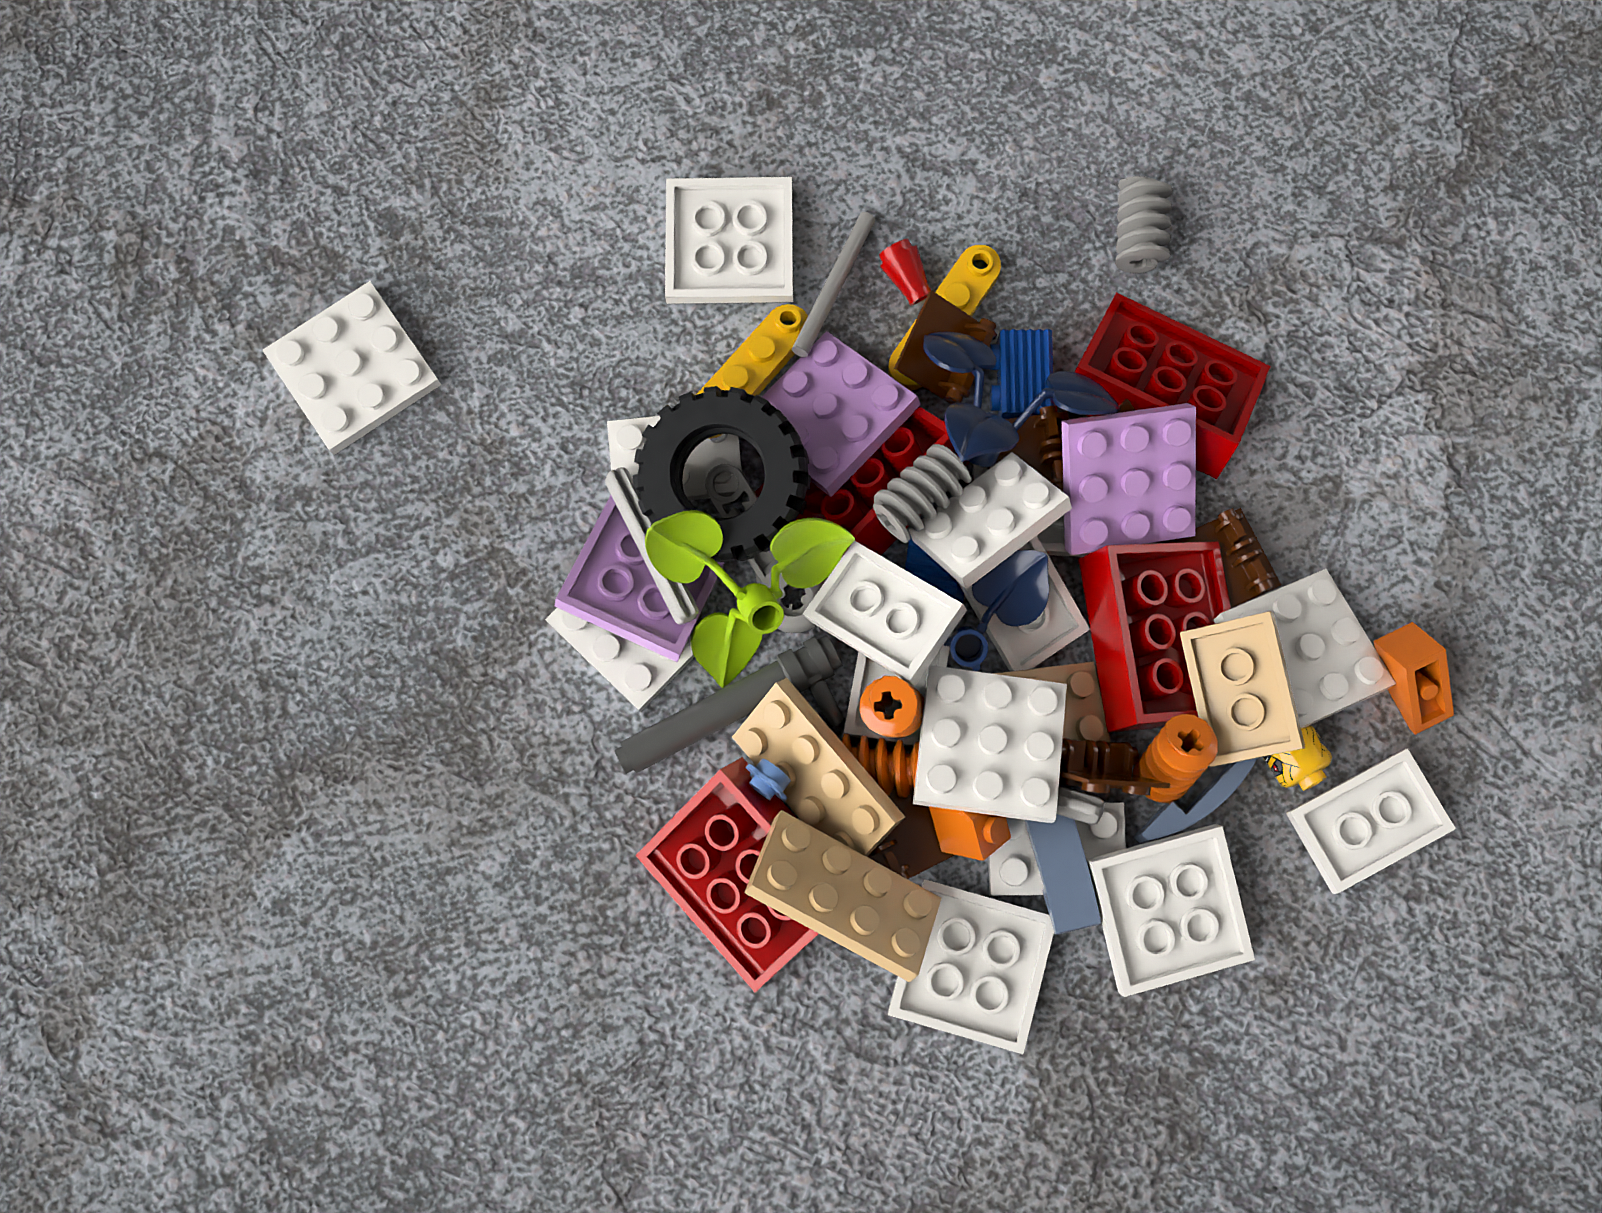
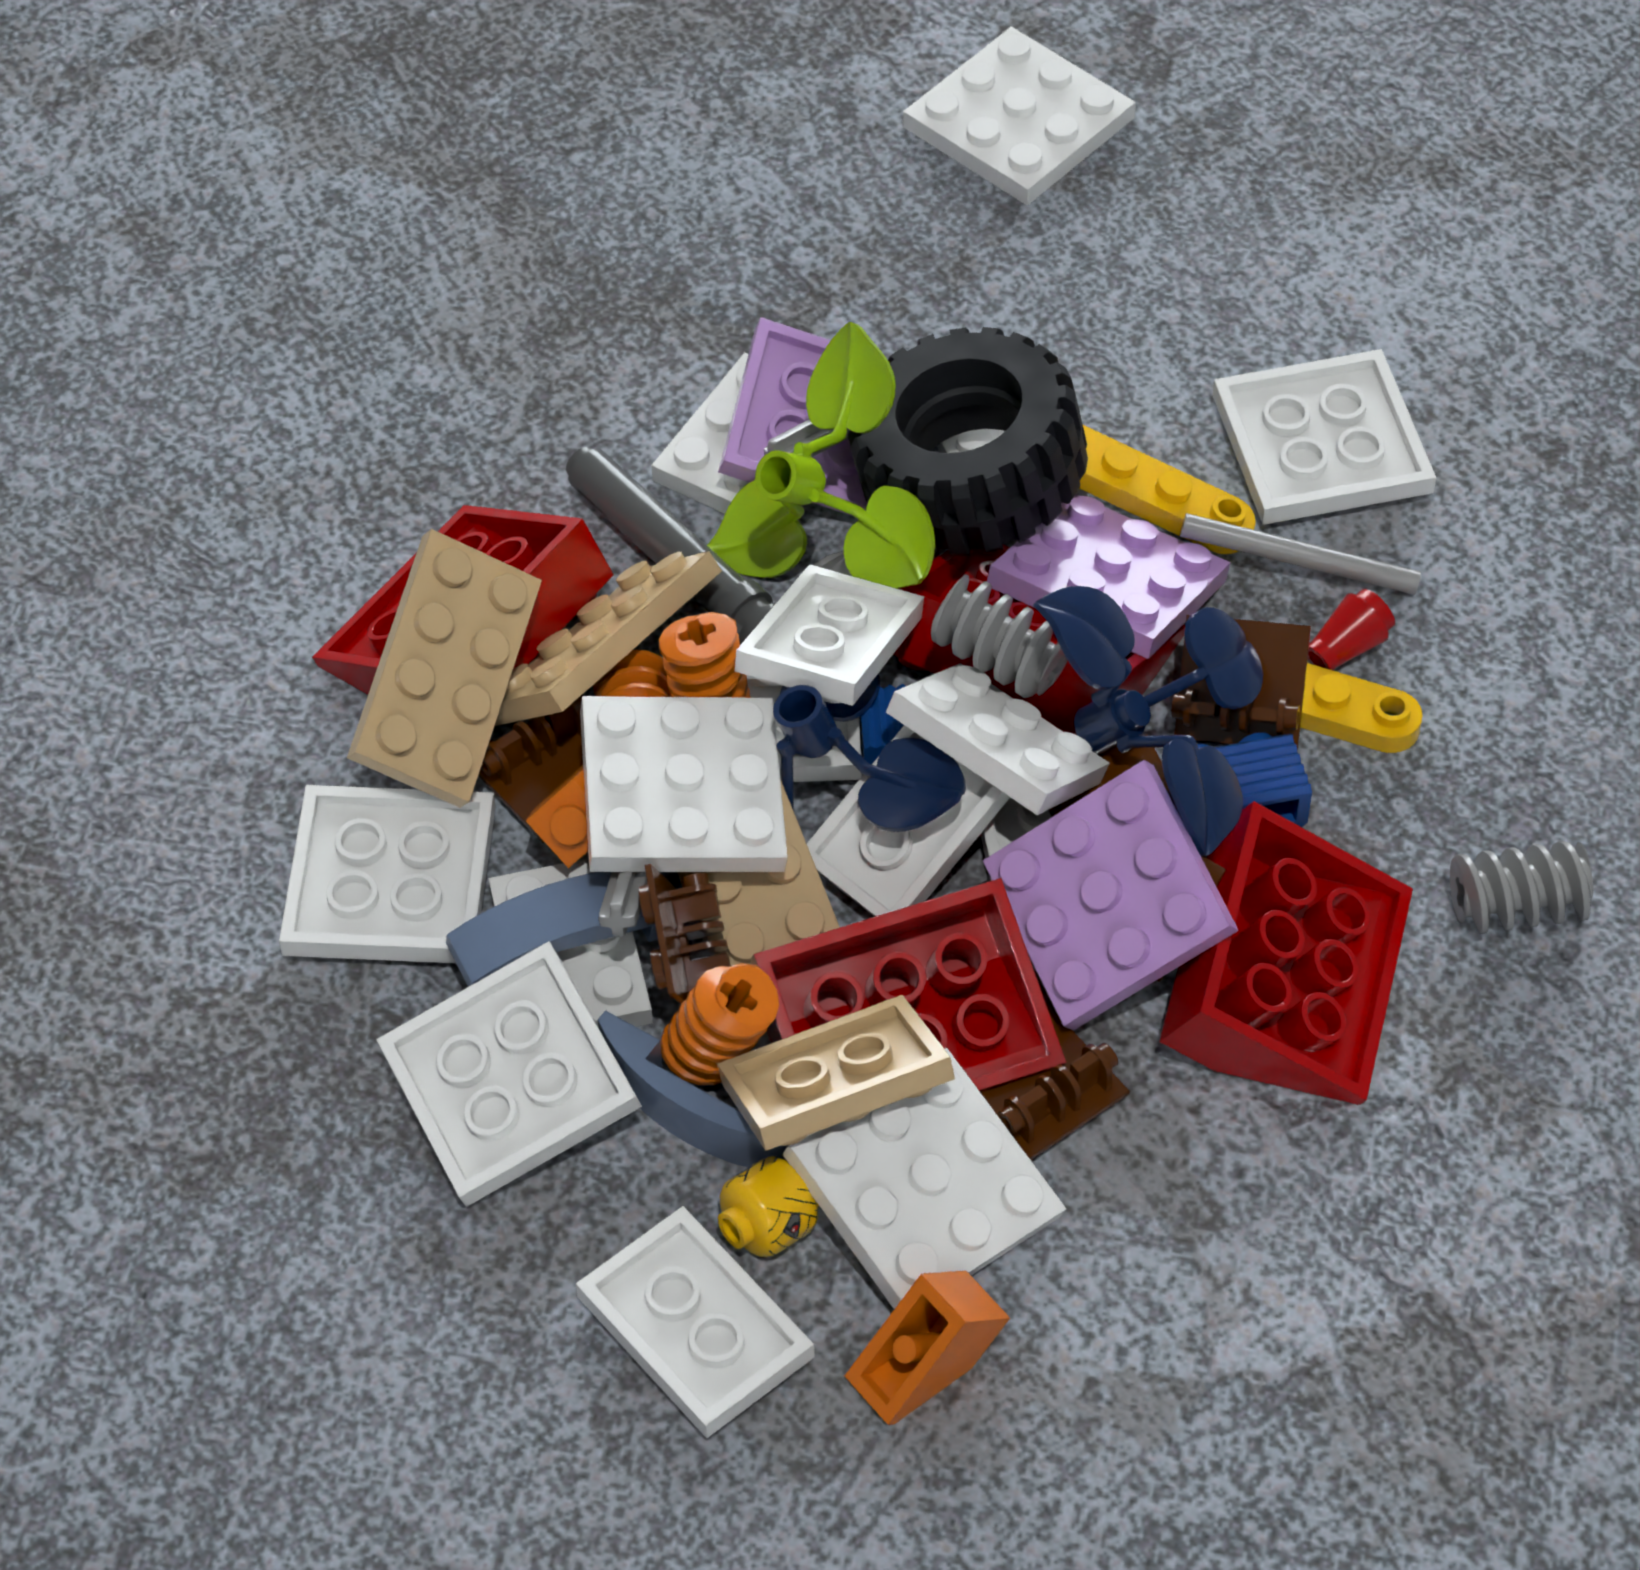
camera: 75 degrees right, 25 degrees down
medium blue plate [745,758,791,801] -> none

